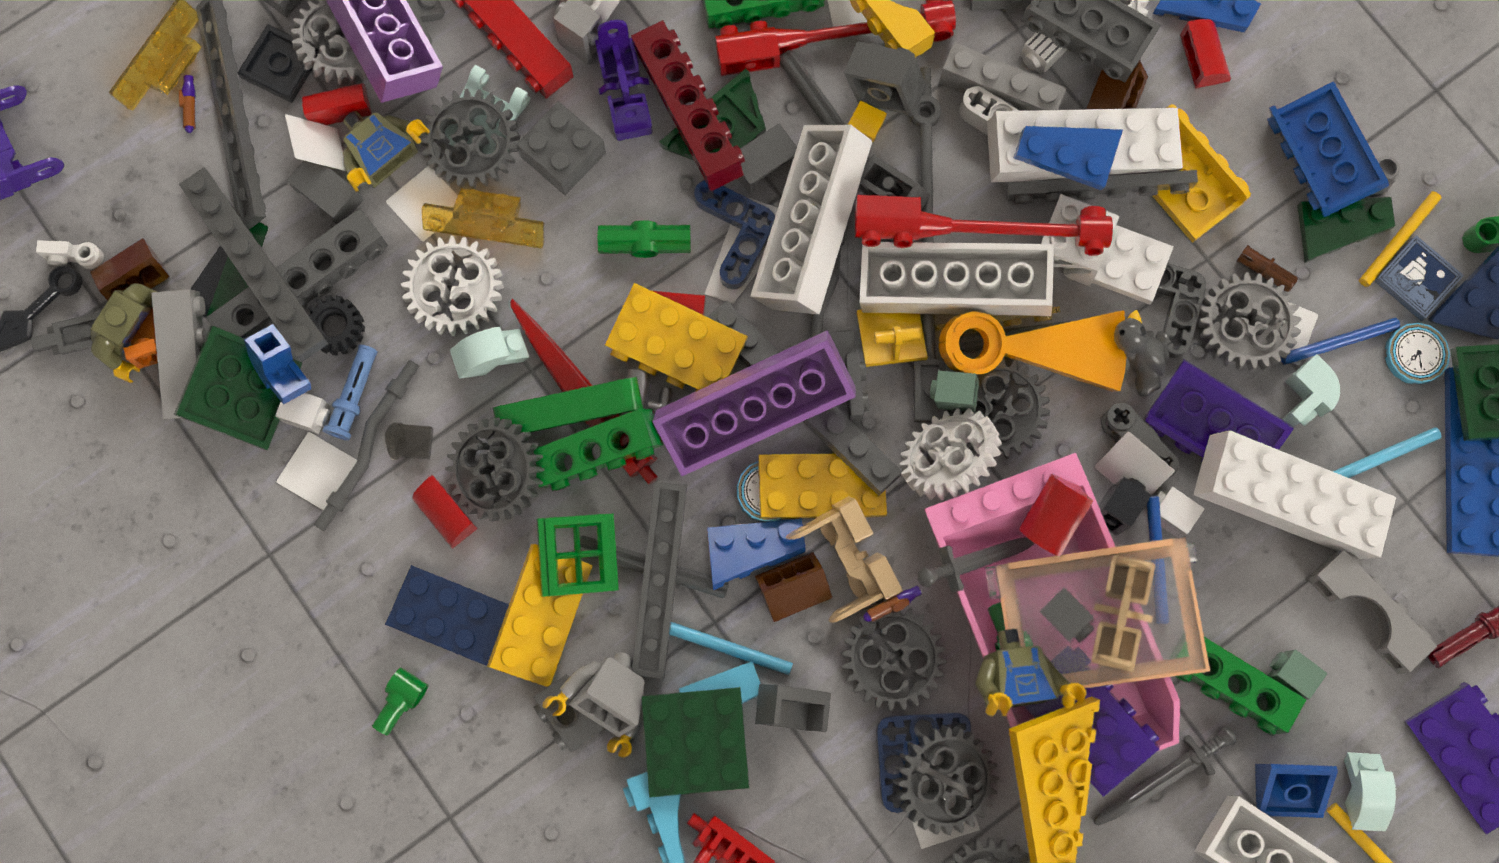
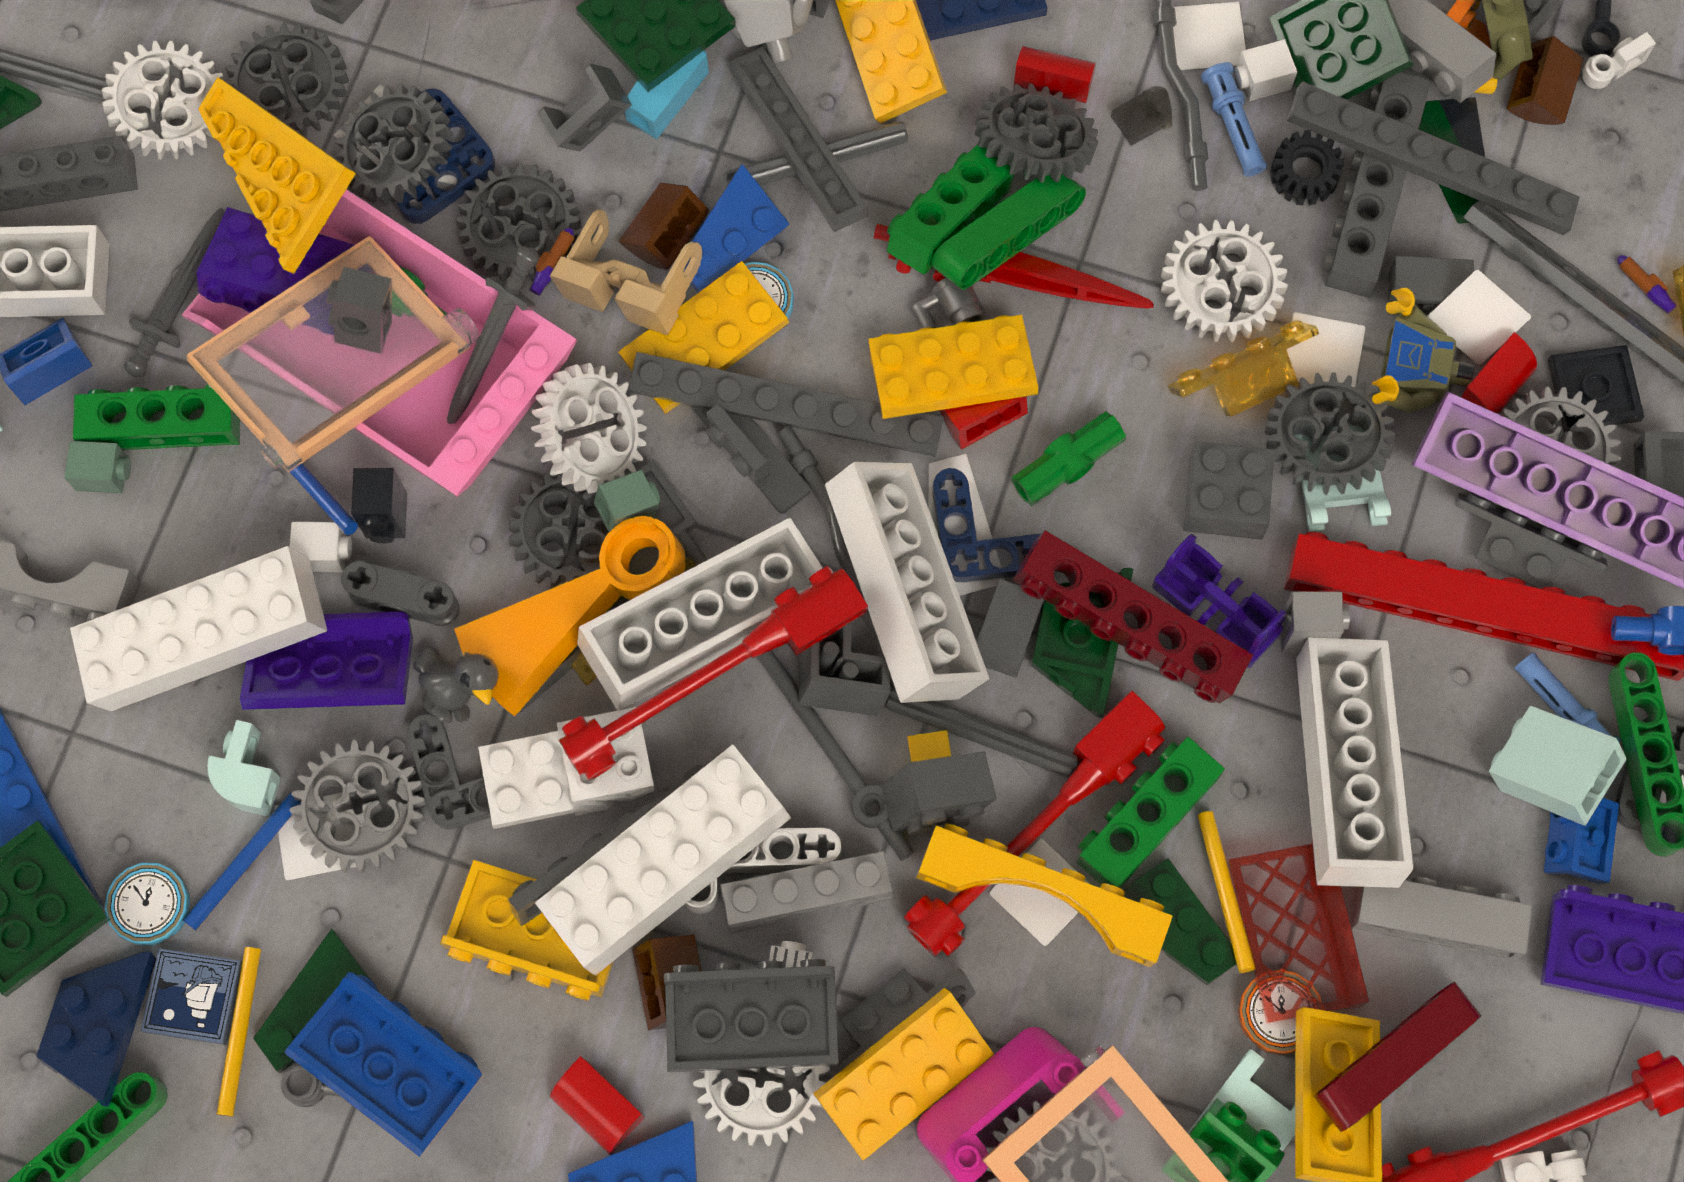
camera: 150 degrees right, 5 degrees down
blue brick [244,324,311,405] -> none
light aqua brick [450,327,529,379] -> none
green piece [536,513,619,597] -> none
medium lavender brick [652,330,856,476] -> none
medium azure bar [670,622,793,675] -> none
yellow plate [856,309,928,367] -> none
torso [975,629,1086,717] -> none
blue wing [1013,126,1123,190] -> none
red brick [1019,474,1093,557] -> none
tan piece [1092,555,1155,672] -> none
white sticker [1095,432,1175,495] -> none
reddish brown axle [1236,245,1298,292] -> none
medium azure bar [1332,427,1442,478] -> none

